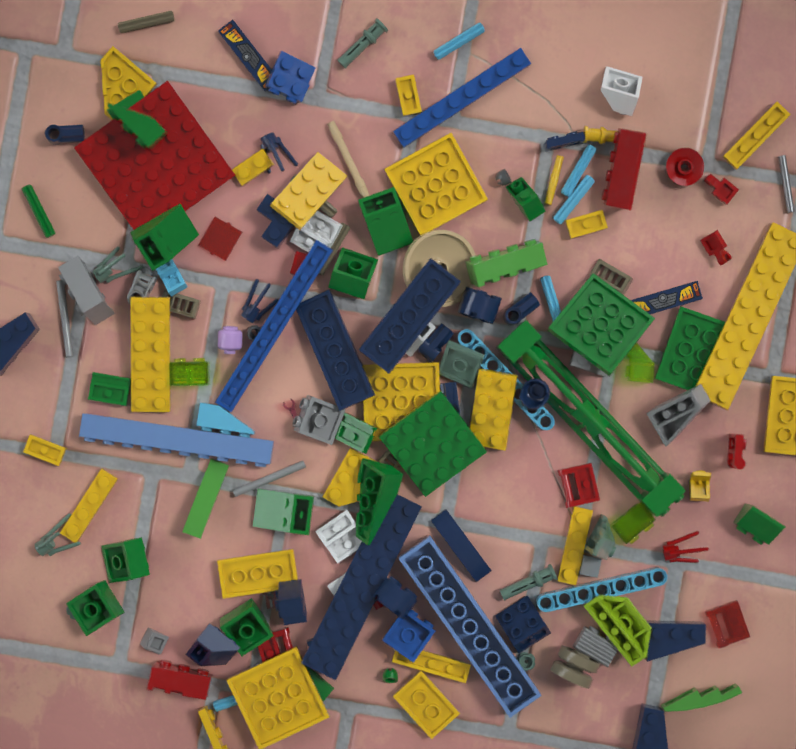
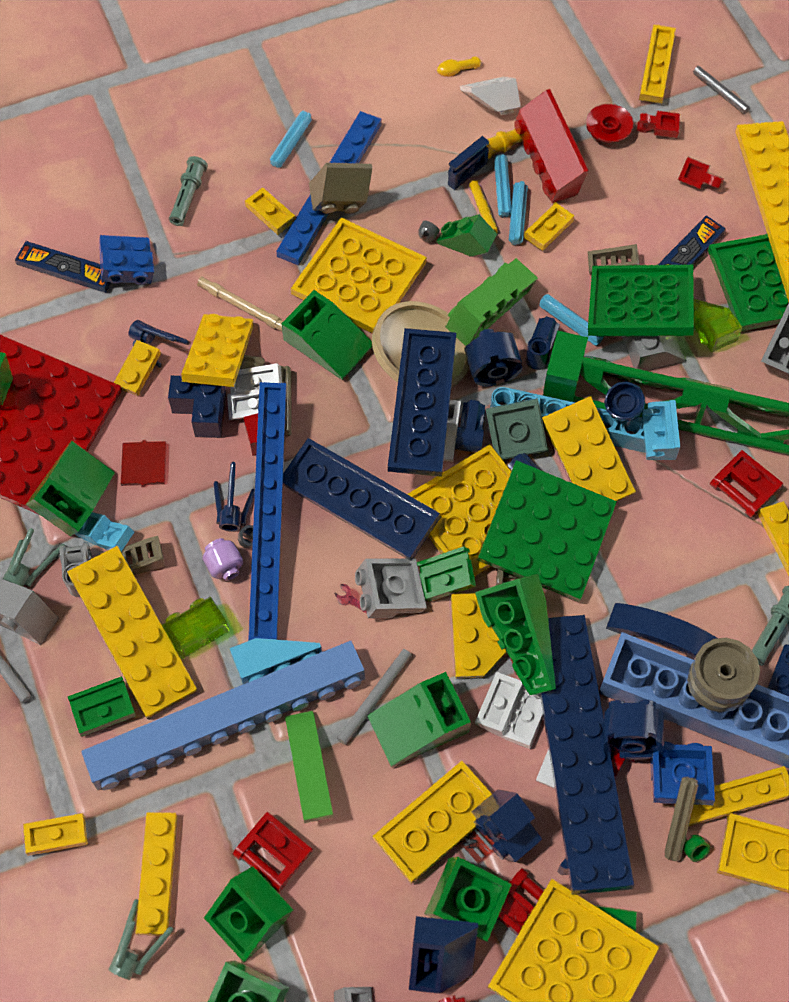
camera: 30 degrees left, 25 degrees down
green slope [328,247,378,299] -> none
none -> red plate [232,812,313,893]
none -> dark tan slope [309,163,373,214]
none -> yellow piece [437,56,481,77]
none -> medium azure hinge [642,400,680,460]
none -> dark tan axle [664,777,698,861]
none -> dark tan wheel [687,638,760,713]

